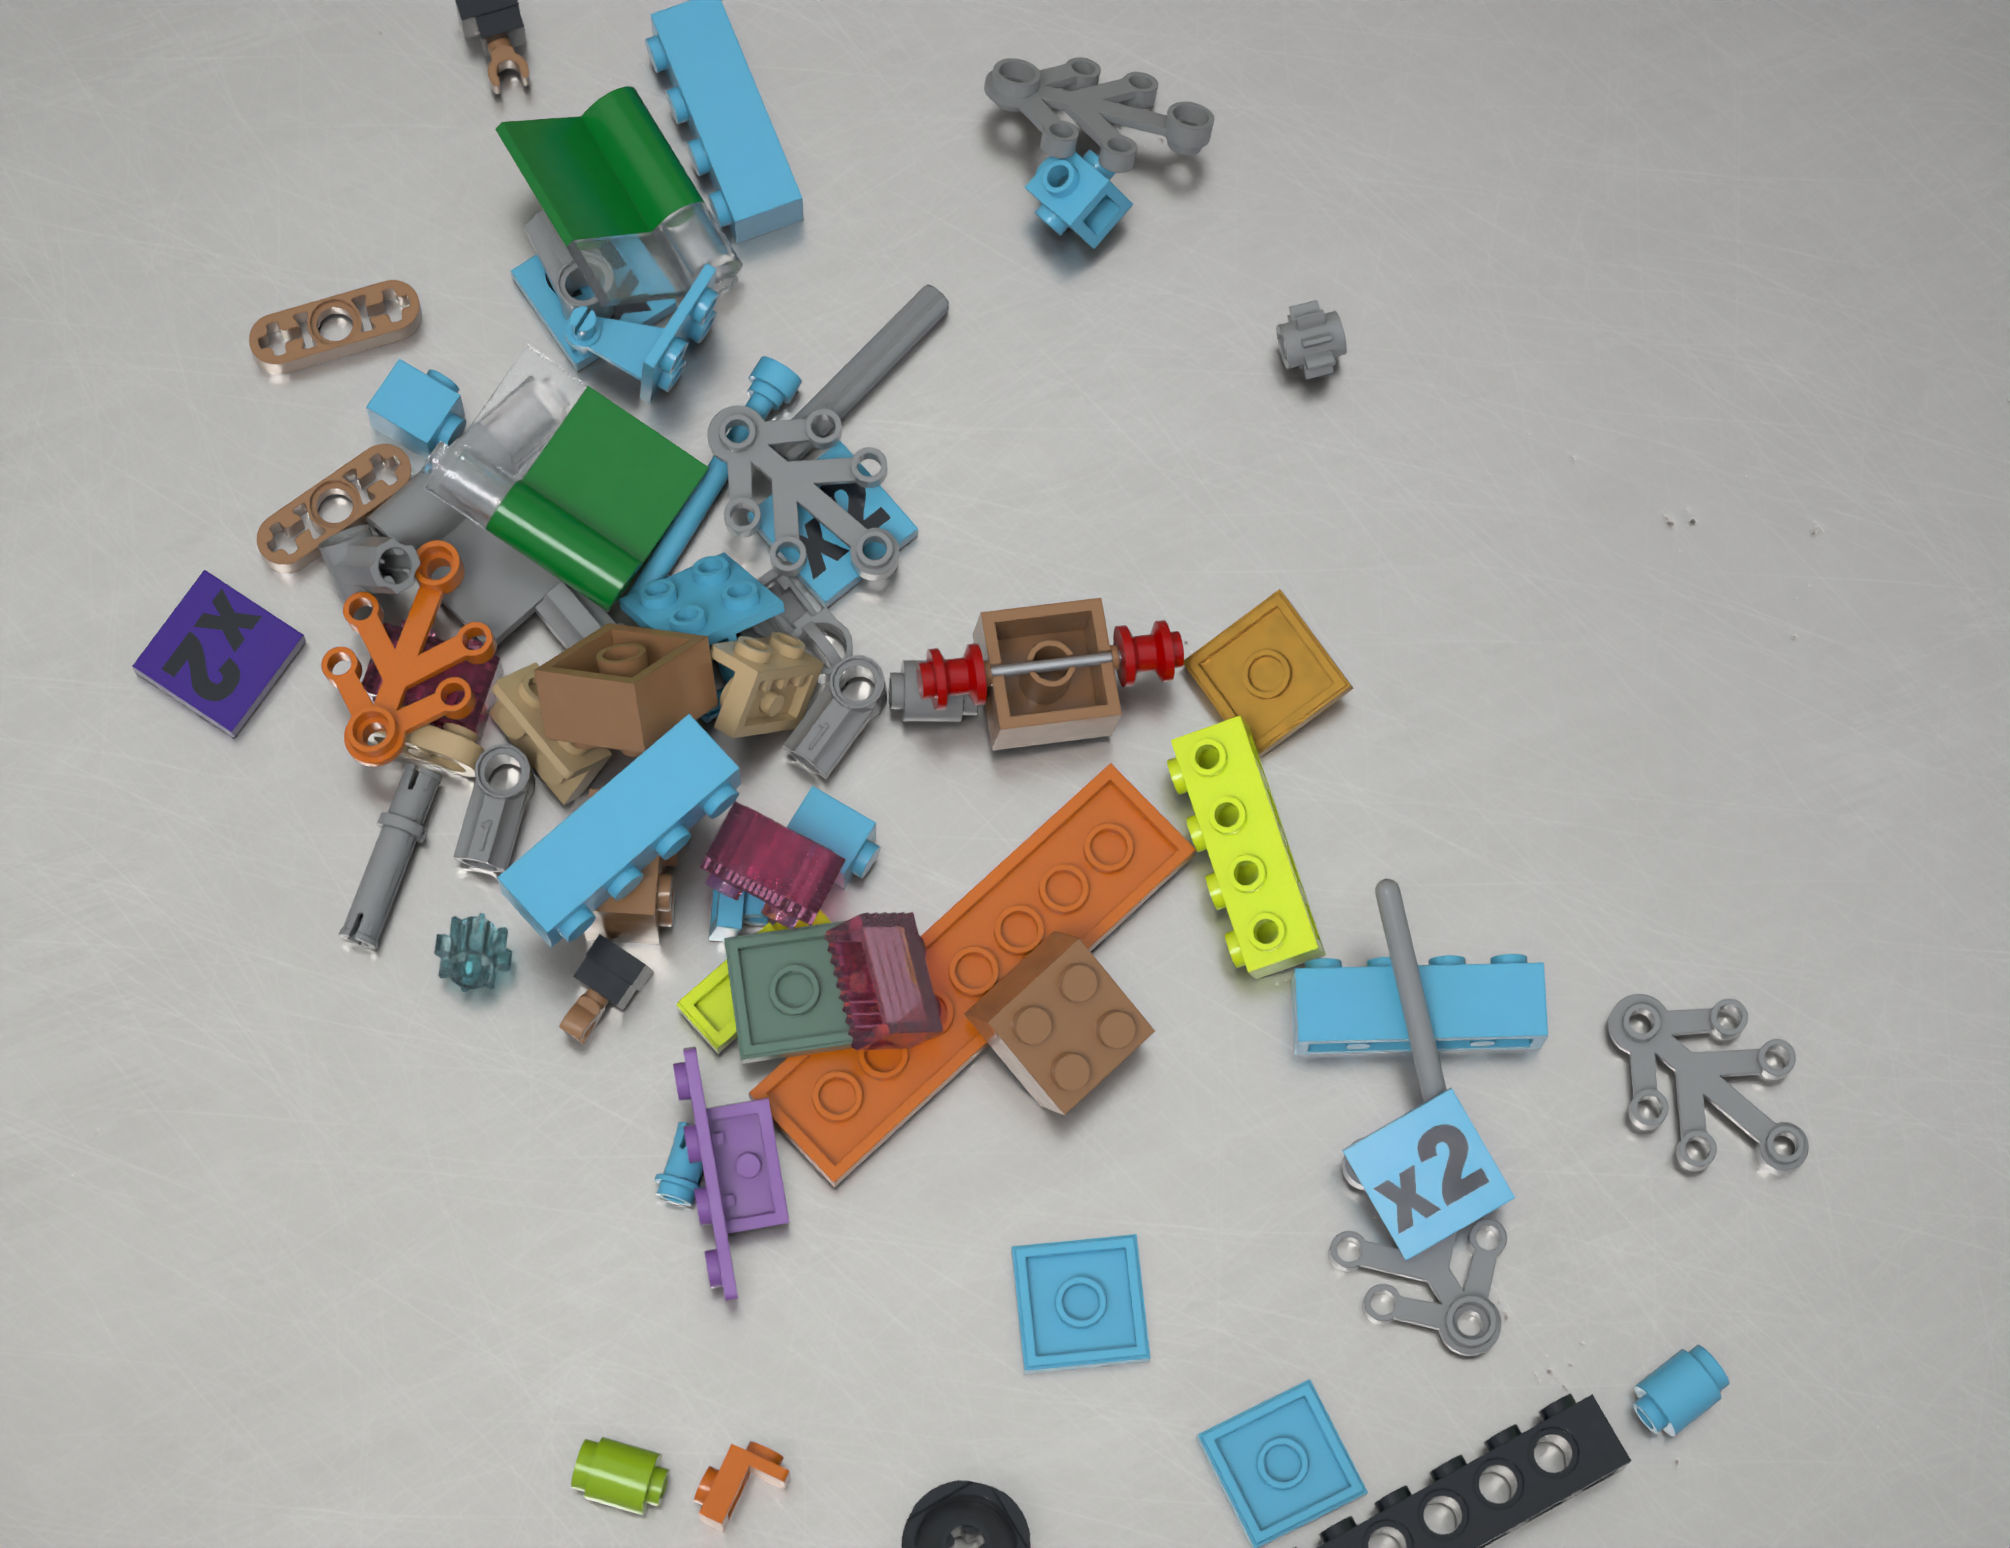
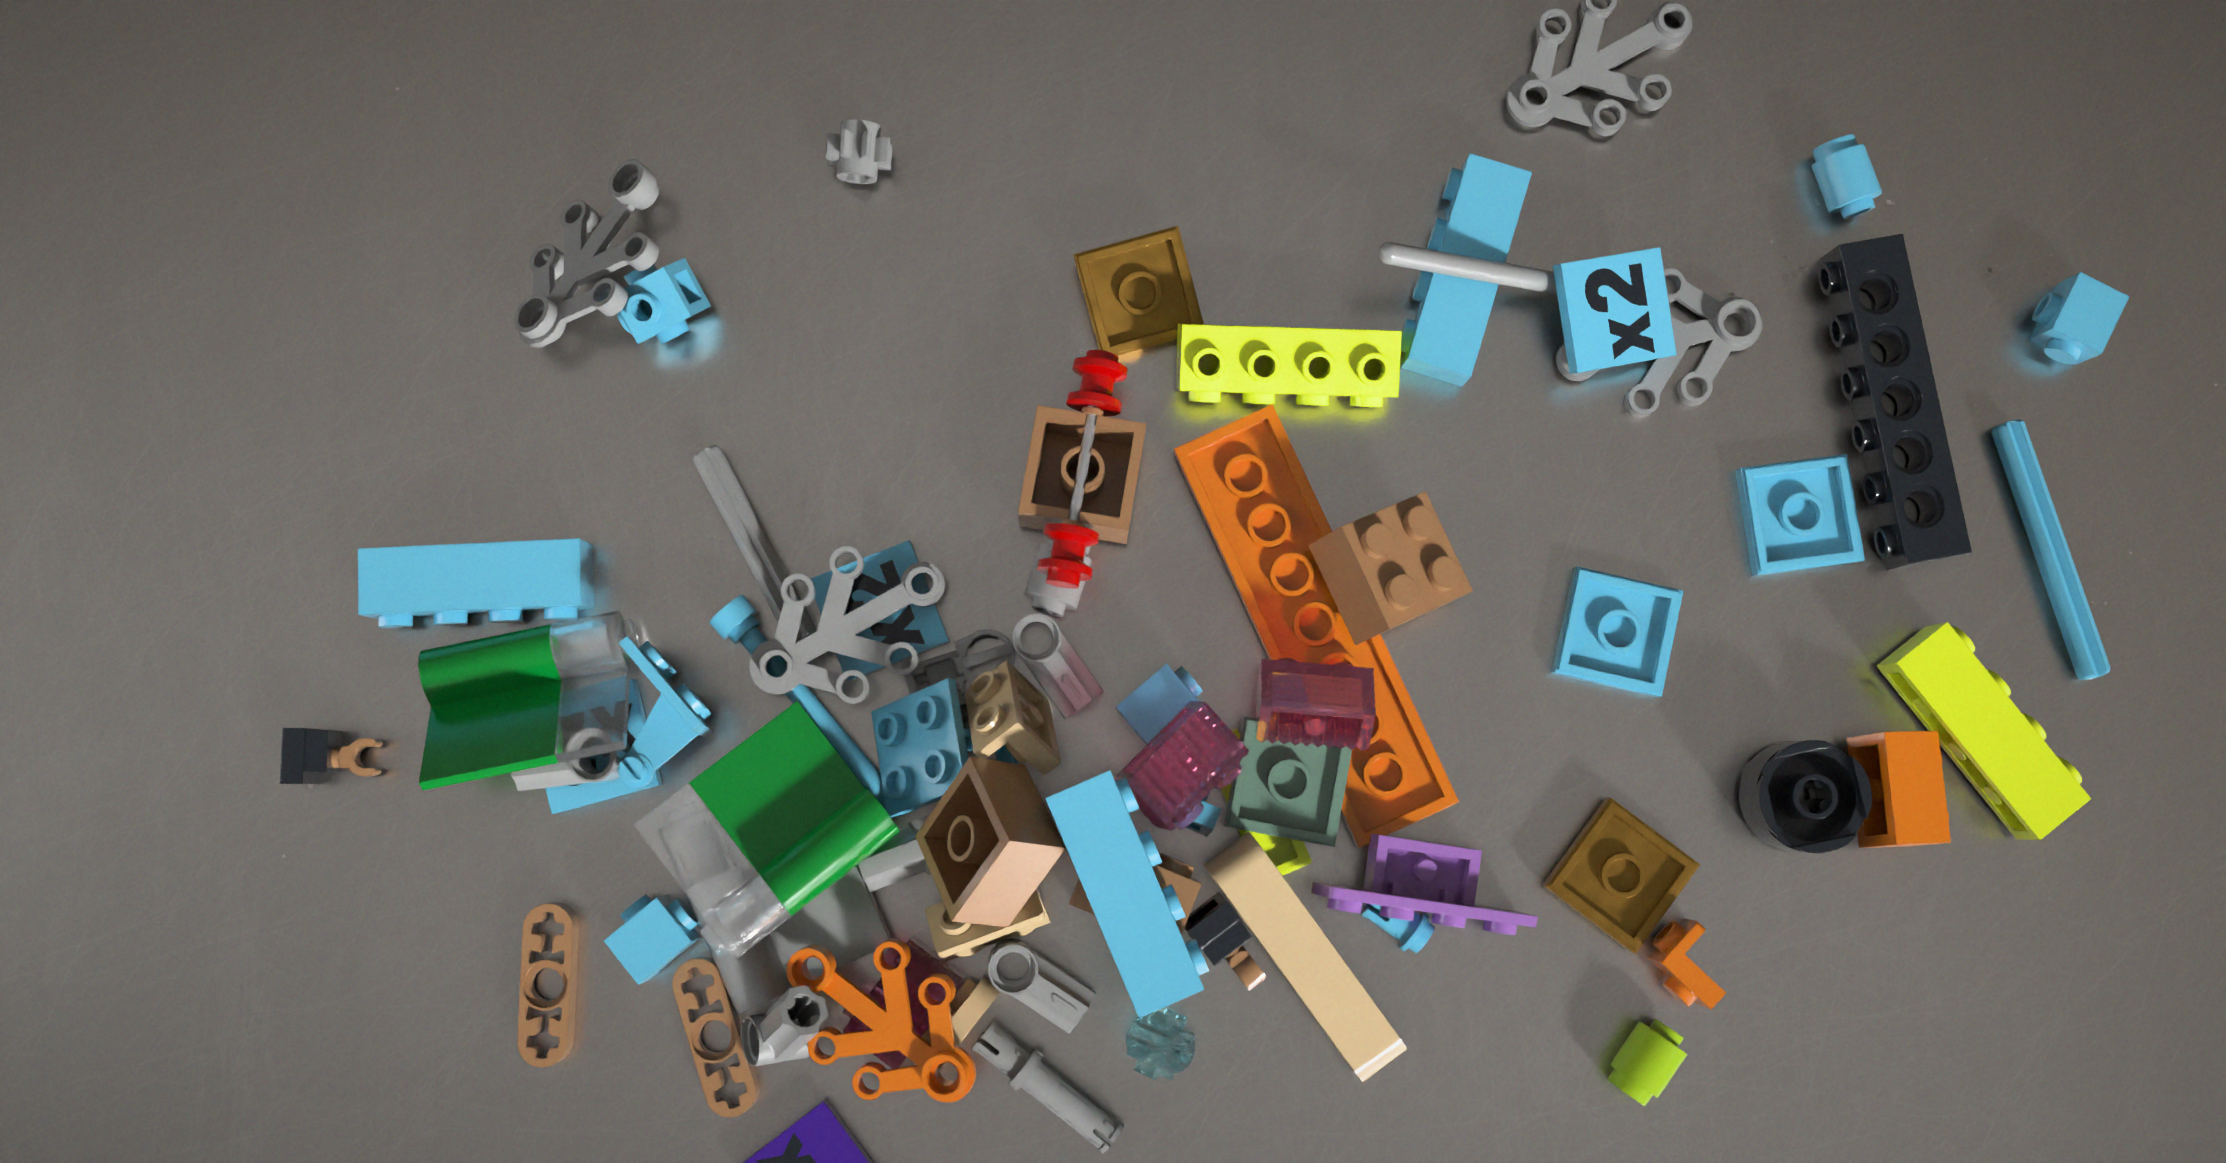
camera: 70 degrees left, 10 degrees up
none -> tan beam [1203,831,1407,1083]
none -> pearl gold plate [1542,797,1700,954]

